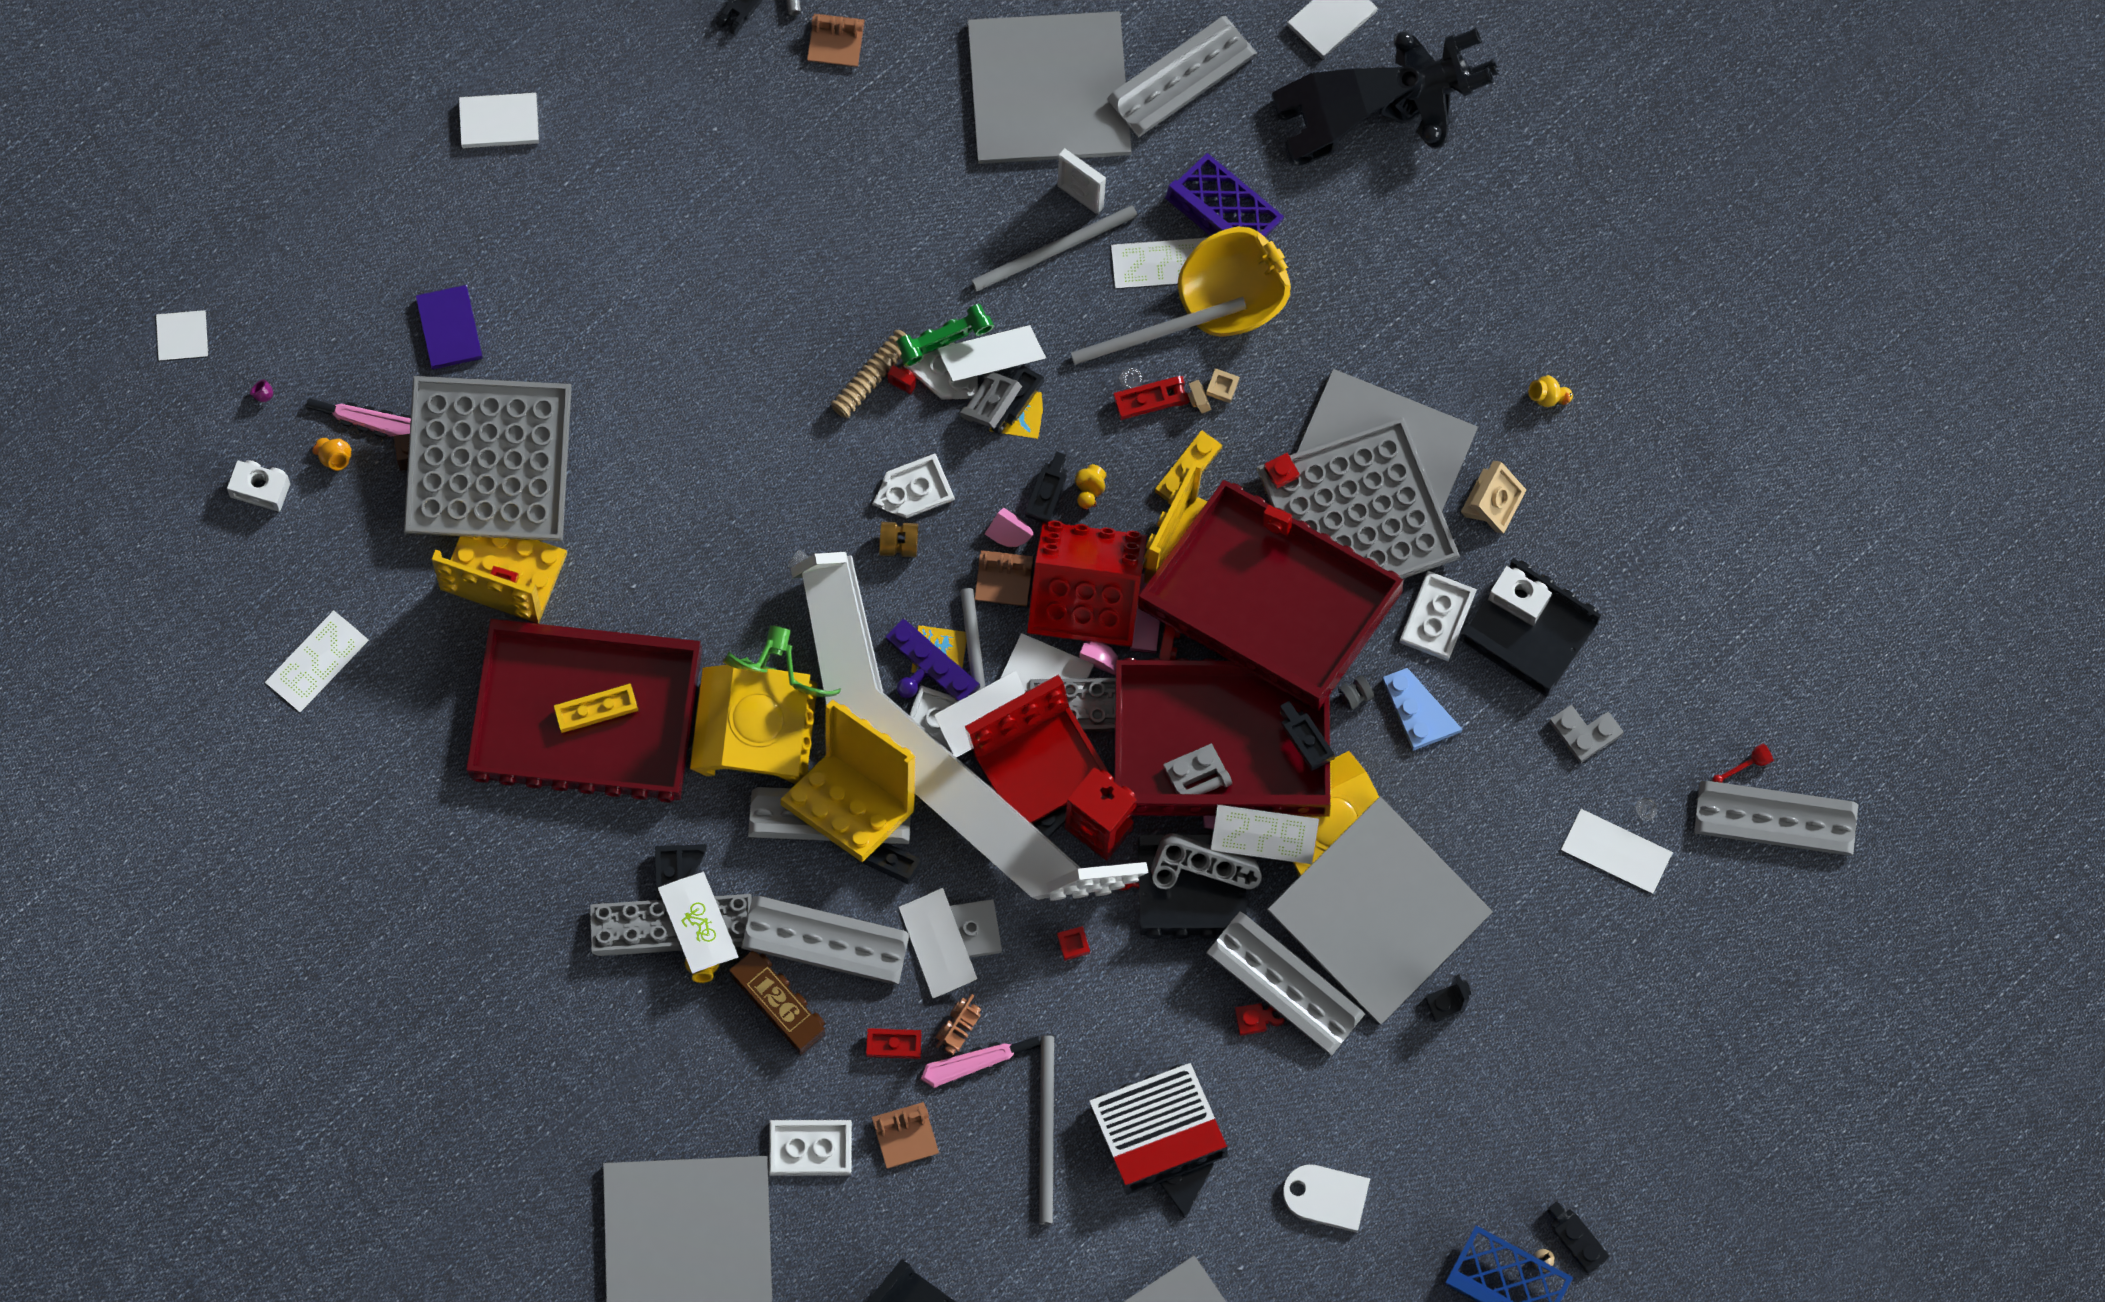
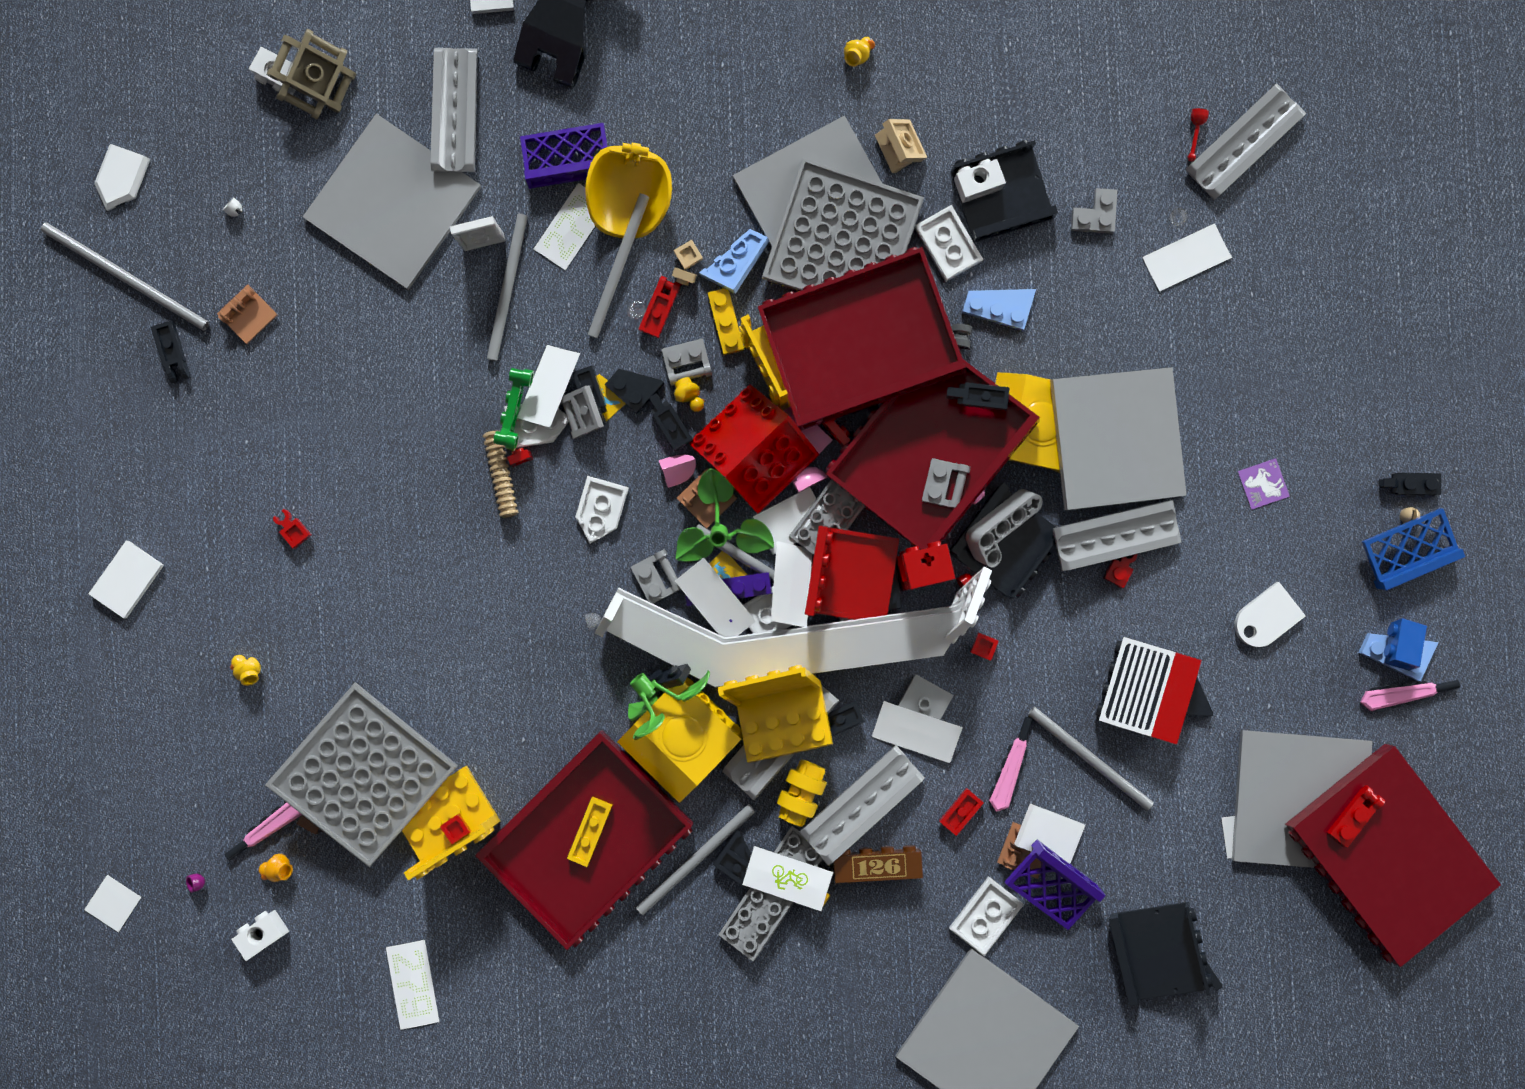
camera: 50 degrees left, 15 degrees up
dark purple tile [416,285,483,370] -> none
pearl gold wheel [879,522,918,557] -> none
nougat hinge [935,994,981,1055] -> none
white sticker [1211,805,1319,864] -> none
red plate [1263,505,1292,536] -> none
red plate [1264,452,1300,489] -> none
black bracket [1425,974,1471,1022] -> none
none -> yellow animal [230,655,261,686]
none -> red plate [273,509,311,549]
none -> black wing [605,369,664,413]
none -> light grey plate [631,549,681,604]
none -> light grey piece [636,804,756,915]
none -> black hinge [645,664,691,692]
none -> light grey plate [662,338,712,386]
none -> white sticker [675,558,756,638]
none -> bright green plant [676,468,774,561]
none -> light blue wing [699,229,769,294]
none -> yellow piece [777,759,827,827]
none -> dark purple fence [1005,839,1106,930]
none -> white tile [1014,804,1085,863]
none -> medium lavender sticker [1238,458,1290,509]

